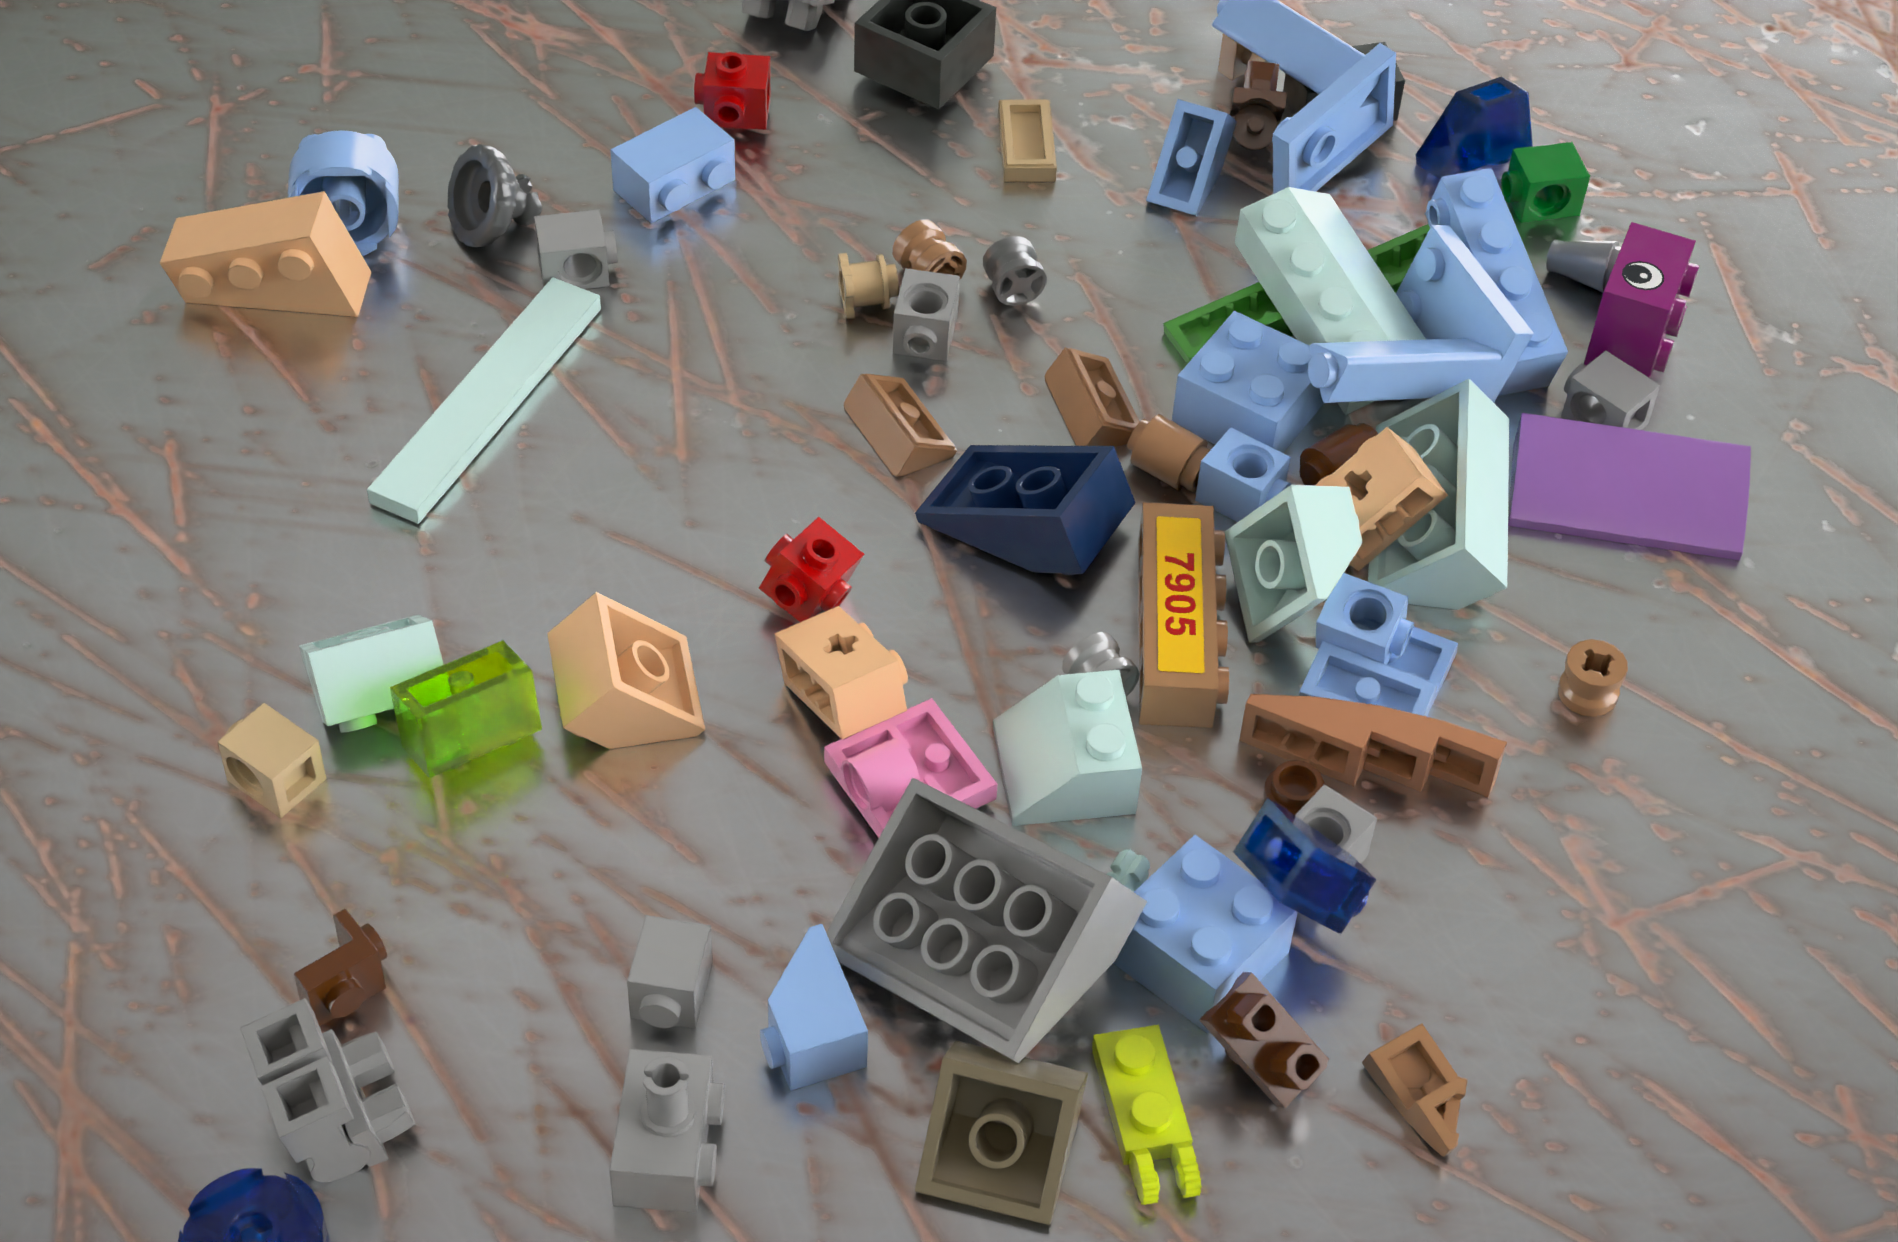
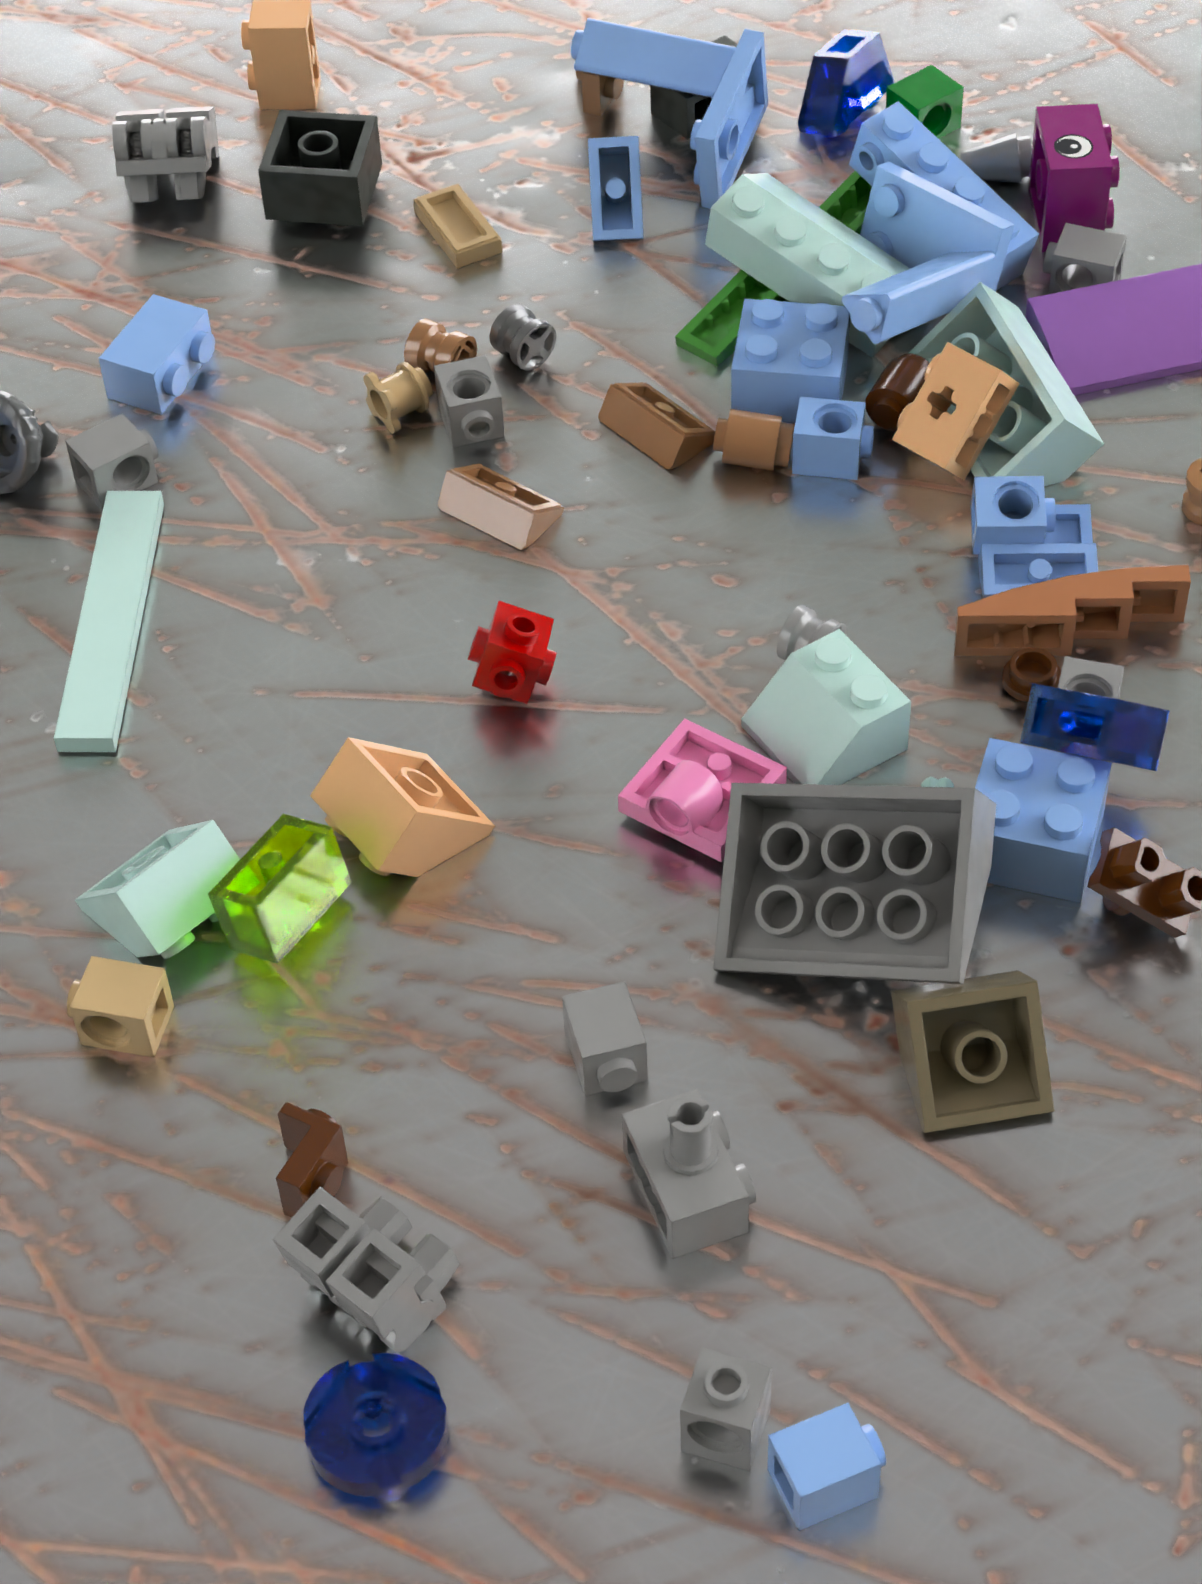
camera: 20 degrees left, 0 degrees up
red brick [694,52,771,130] -> none
light blue slope [760,924,868,1091] -> none
light nougat brick [774,606,908,740] -> none
dark blue slope [915,445,1136,575] -> none
neon yellow hinge [1092,1024,1202,1205] -> none
medium nougat brick [1138,502,1229,728] -> none
light aqua slope [1224,485,1363,643] -> none
reddish brown hips [1229,61,1287,151] -> none

